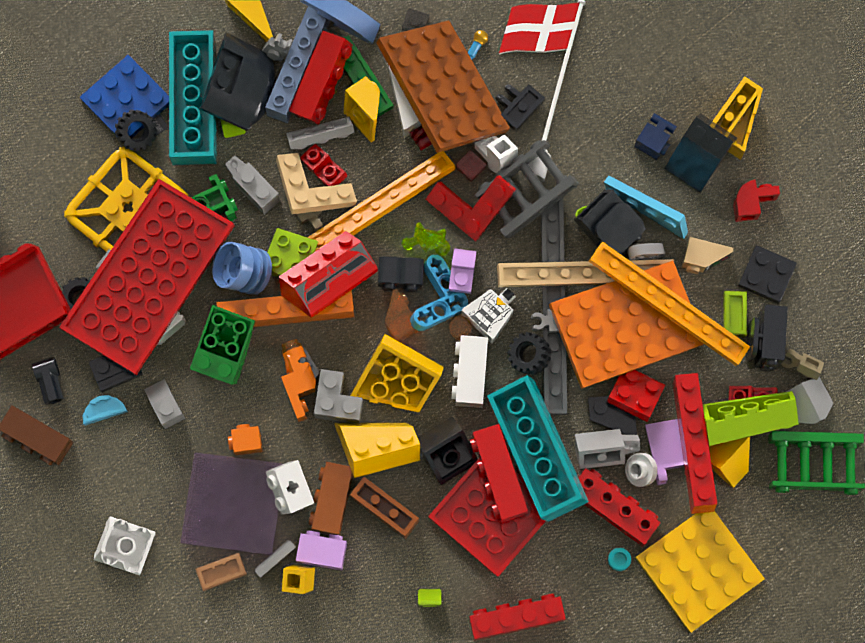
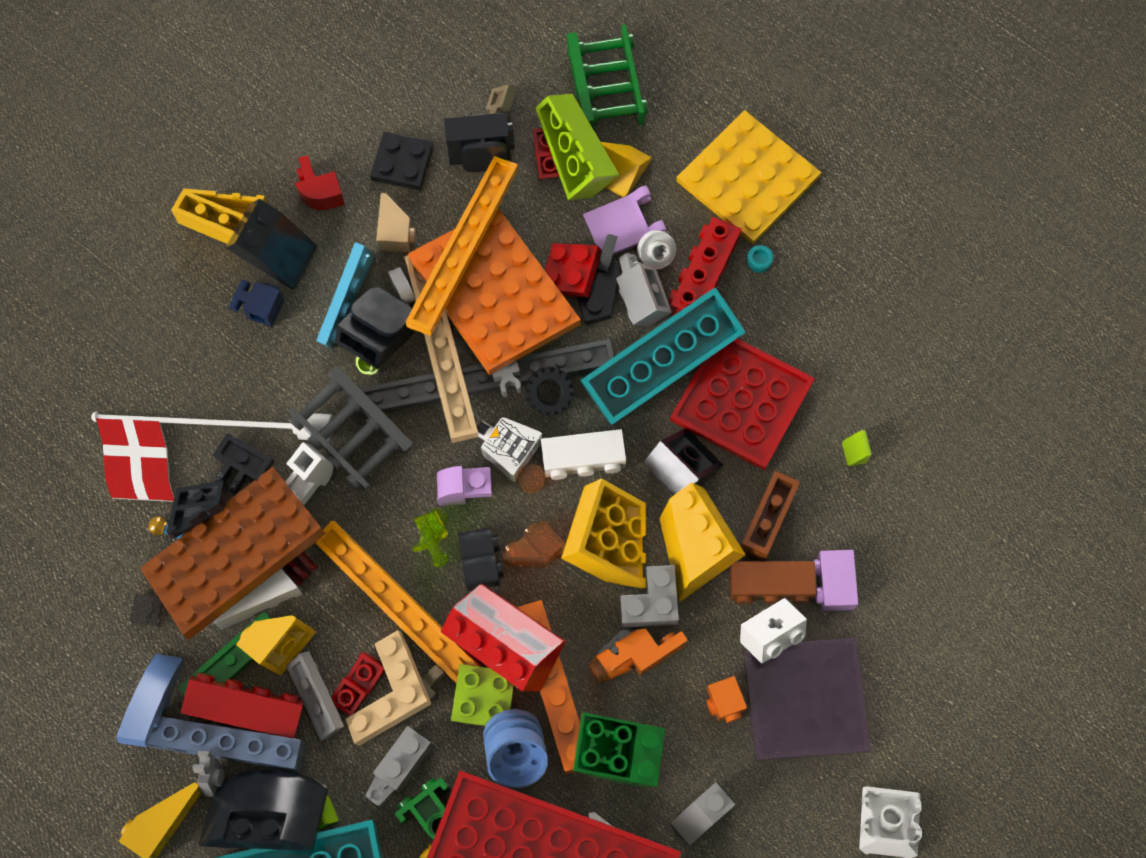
camera: 100 degrees left, 5 degrees down
medium nougat plate [195,553,247,591] -> none
light grey tile [254,540,296,578] -> none
yellow brick [282,564,315,594] -> none
dark azure beam [410,254,468,331] -> none
red plate [425,175,516,241] -> none
clear red plate [455,150,487,182] -> none
red brick [469,594,566,641] -> none
red brick [470,424,528,522] -> none
red brick [672,373,717,514] -> none
lime tile [723,291,747,337] -> none
light grey slope [786,377,833,424] -> none
none -> black wing [166,480,229,538]
none -> dark grey tile [598,234,618,272]

